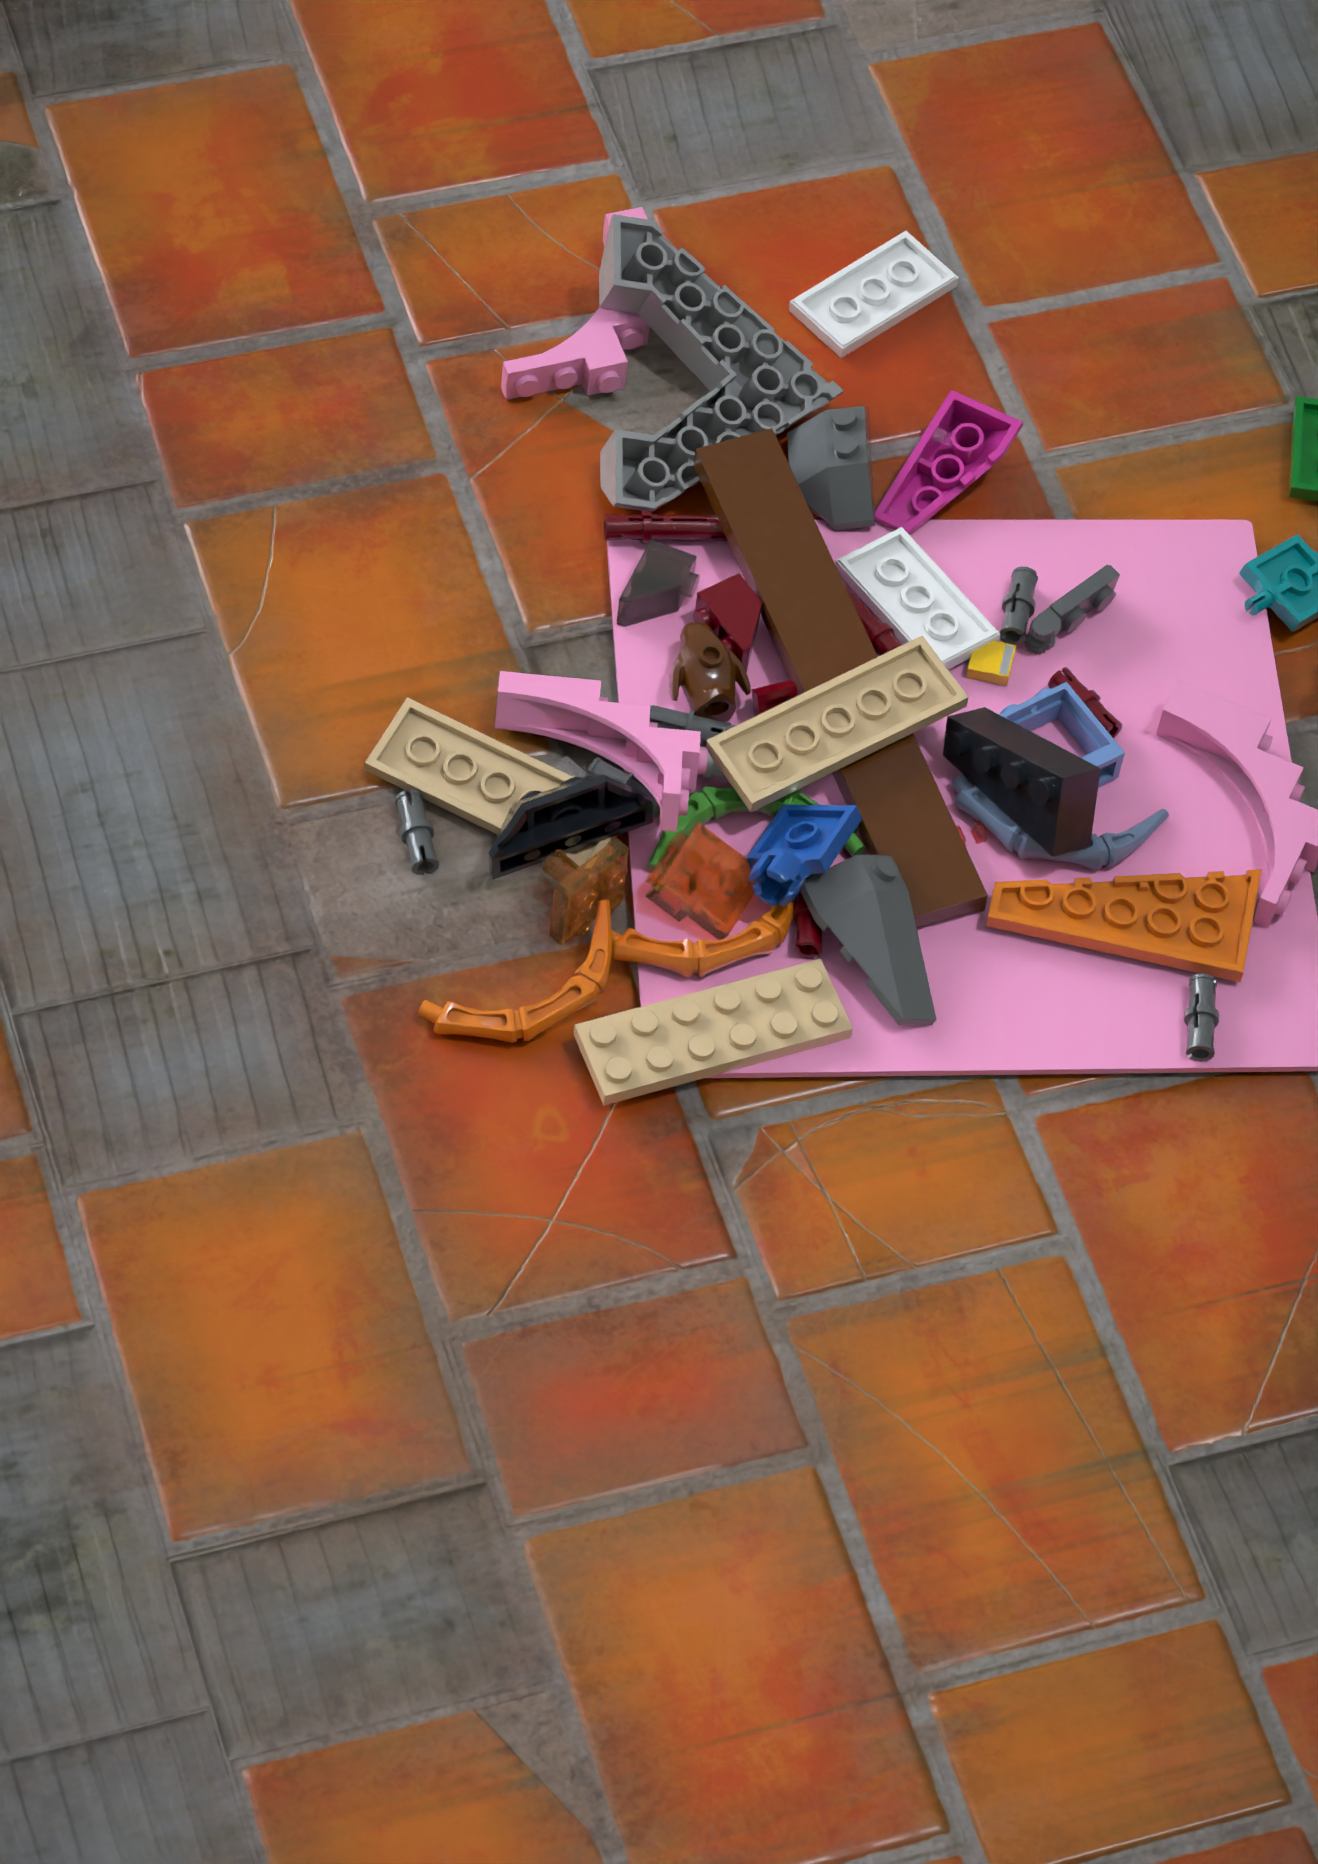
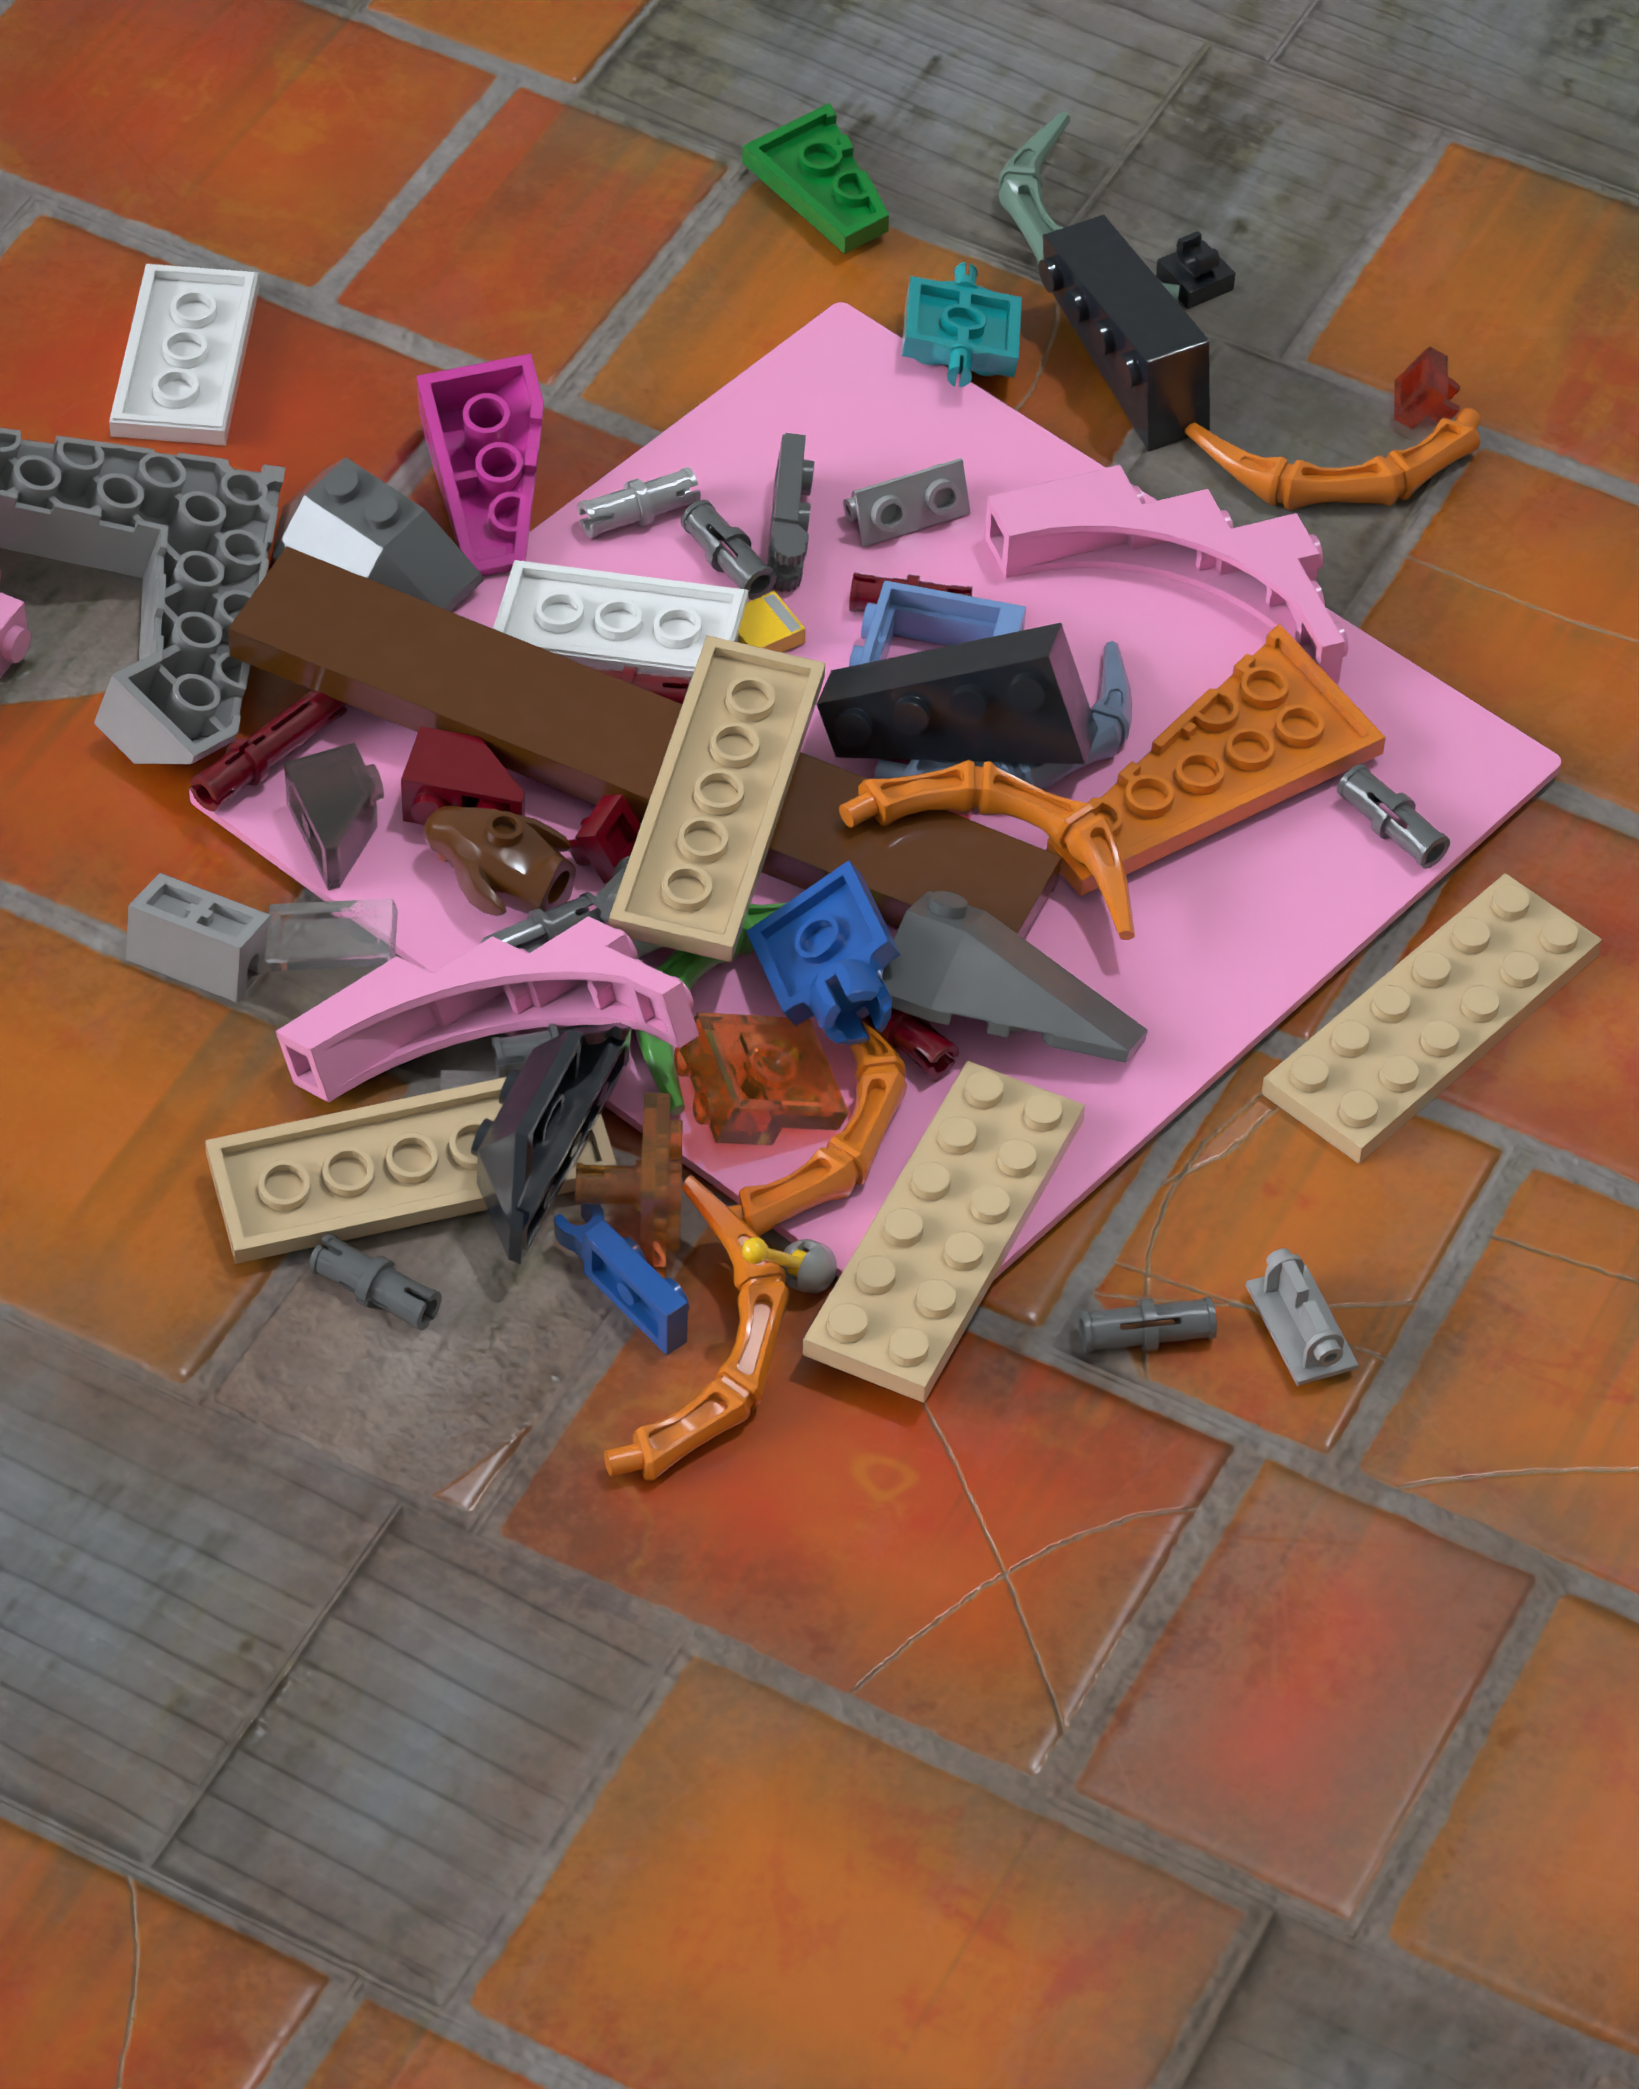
camera: 40 degrees left, 5 degrees down
none -> light grey hinge [126,873,271,1003]
none -> clear tile [265,898,398,971]
none -> blue plate [554,1196,689,1355]
none -> light grey pin [578,467,701,538]
none -> light grey hinge [741,1237,837,1294]
none -> orange animal [839,760,1135,940]
none -> light grey hinge [843,458,971,547]
none -> dark grey pin [1078,1297,1217,1353]
none -> light grey hinge [1245,1248,1359,1386]
none -> tan plate [1262,873,1602,1164]

